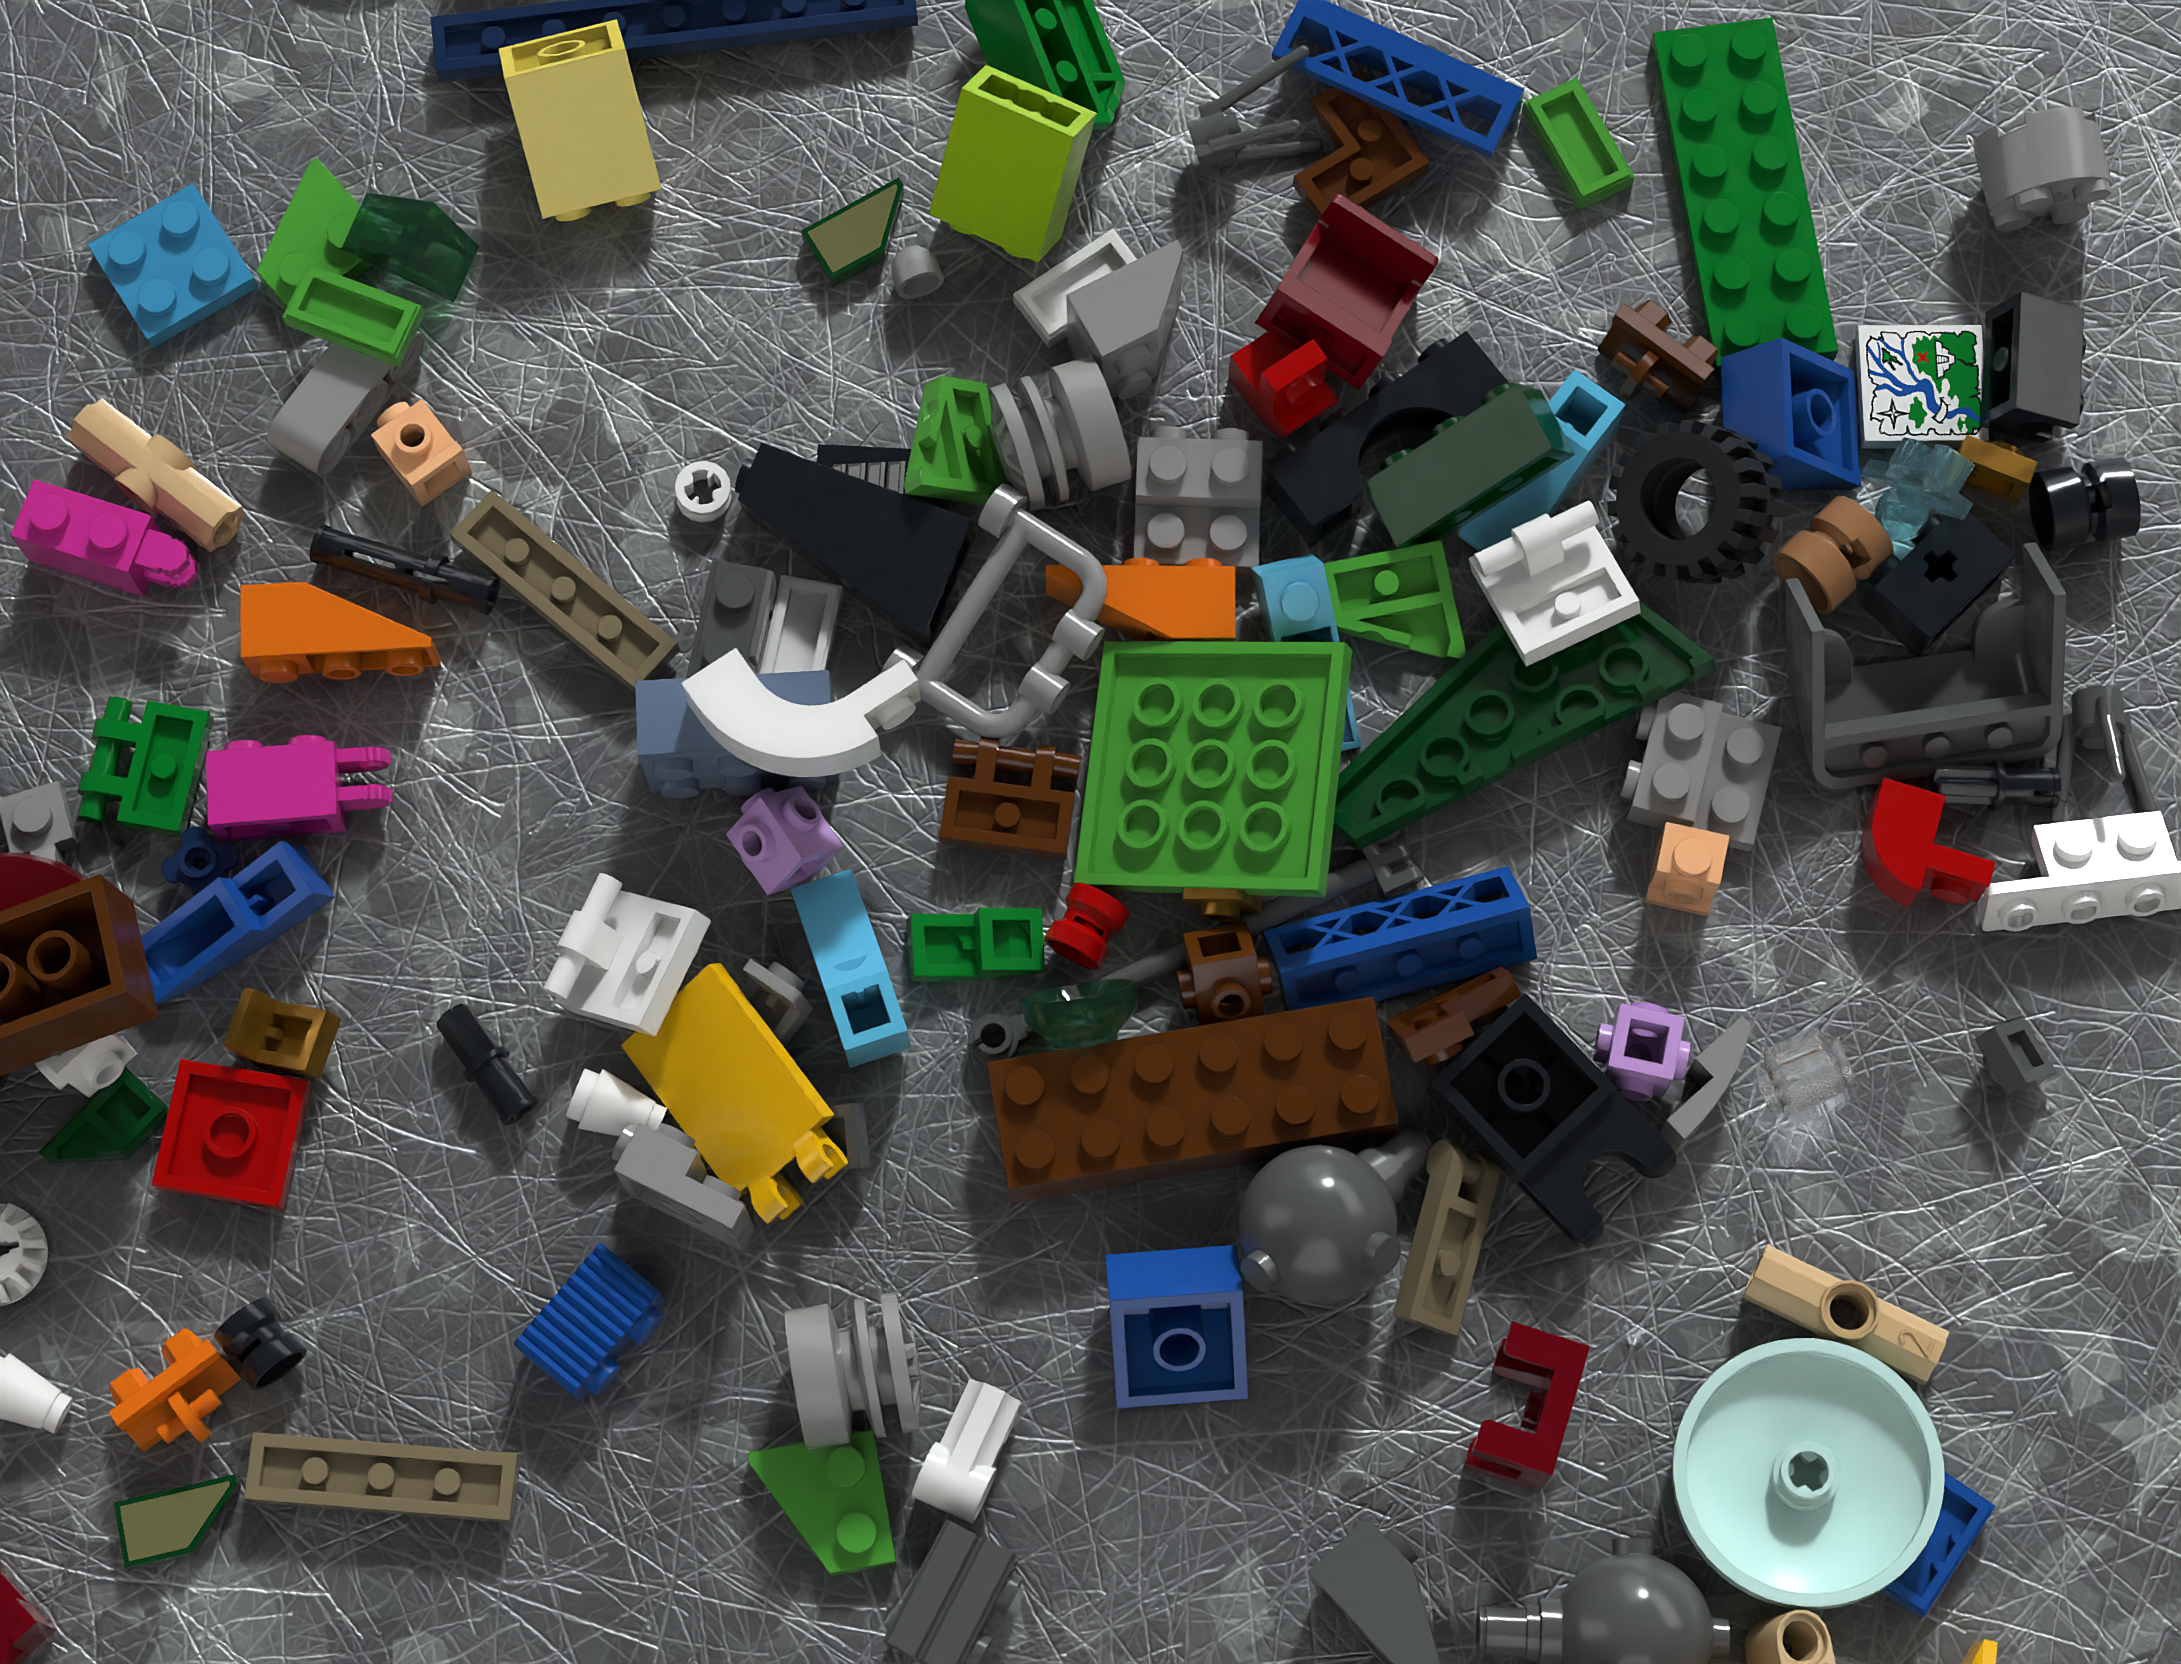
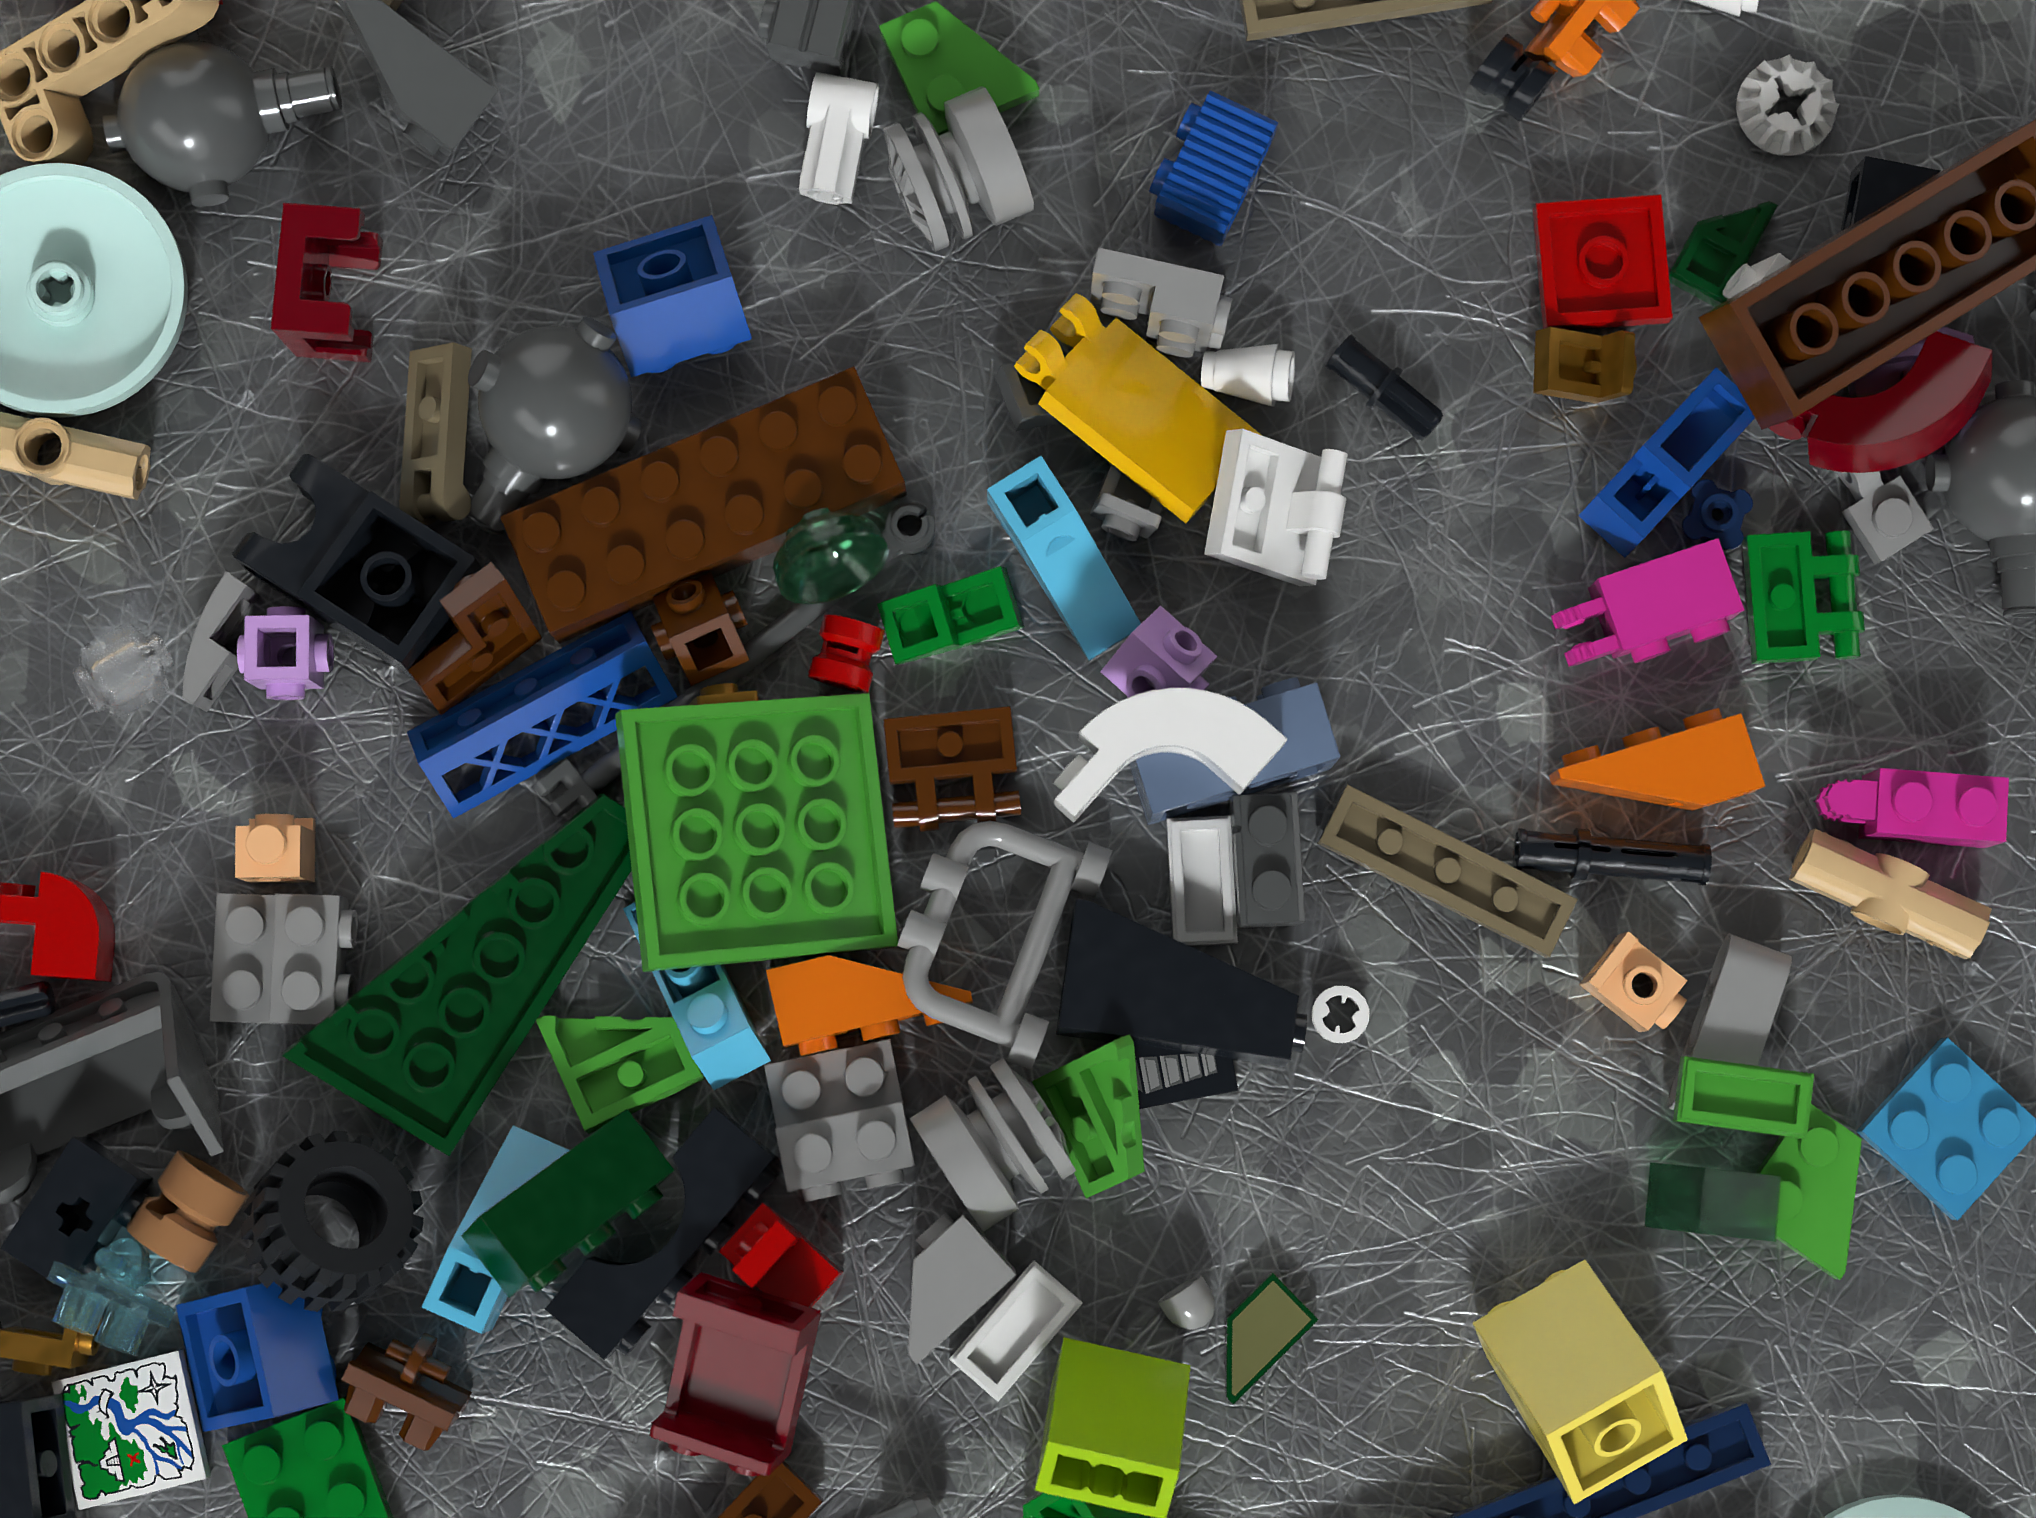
camera: 165 degrees right, 10 degrees up
white plate [1469,500,1641,667] -> none

